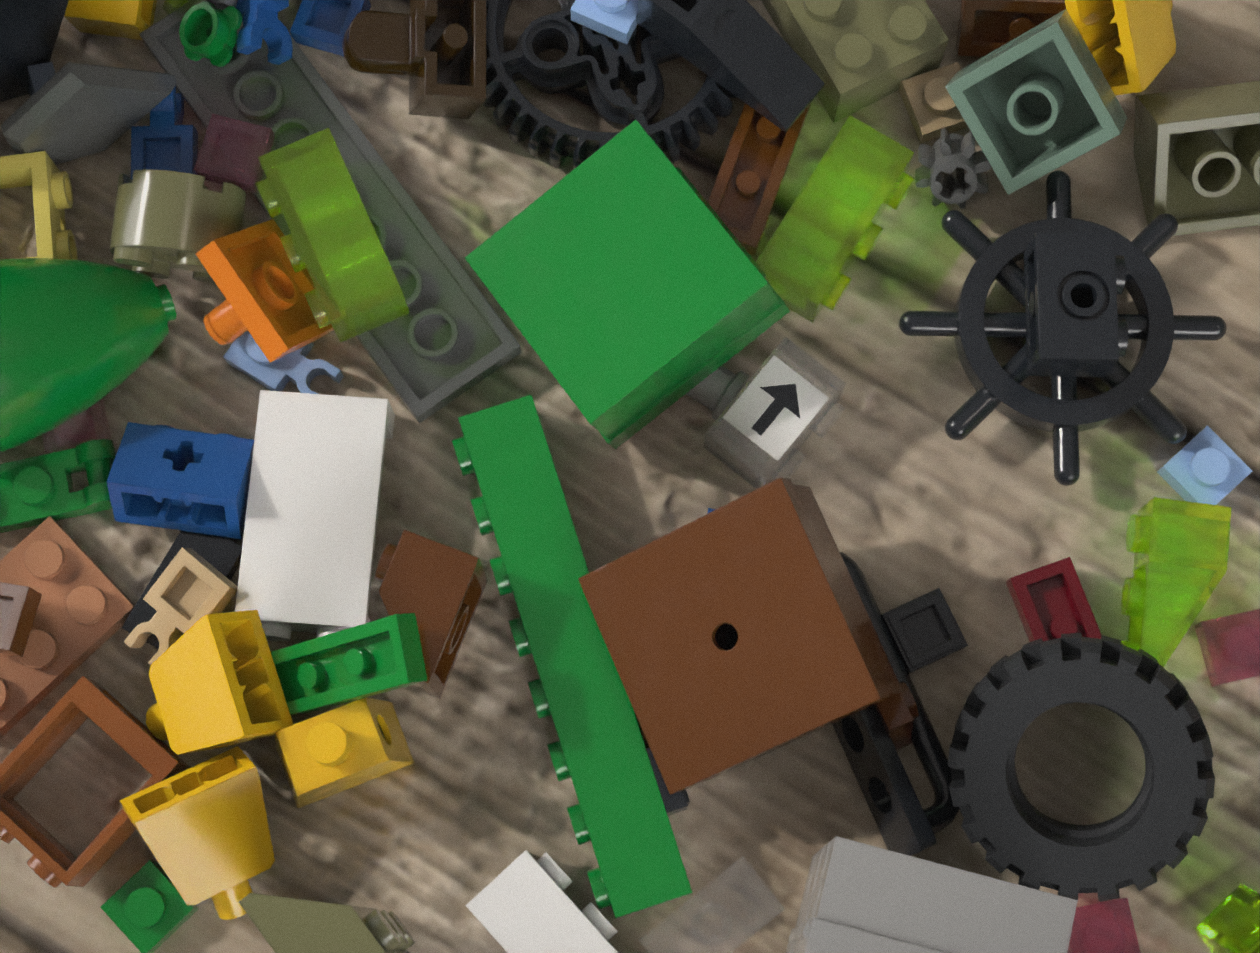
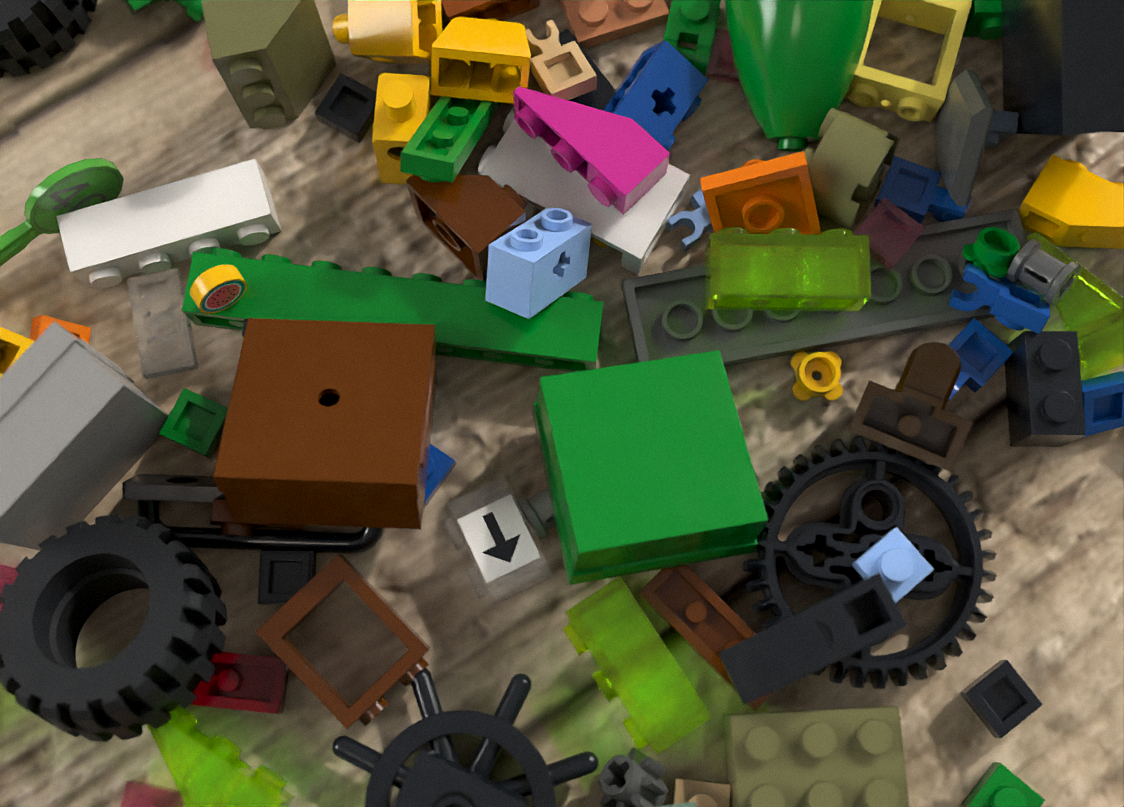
camera: 115 degrees right, 0 degrees up
none -> green plate [159,388,228,459]
none -> tile [190,264,247,314]
none -> reddish brown window [256,554,430,729]
none -> black plate [315,73,377,143]
none -> light blue brick [485,207,592,319]
none -> dark pink slope [513,87,670,215]
none -> yellow plate [790,351,843,402]

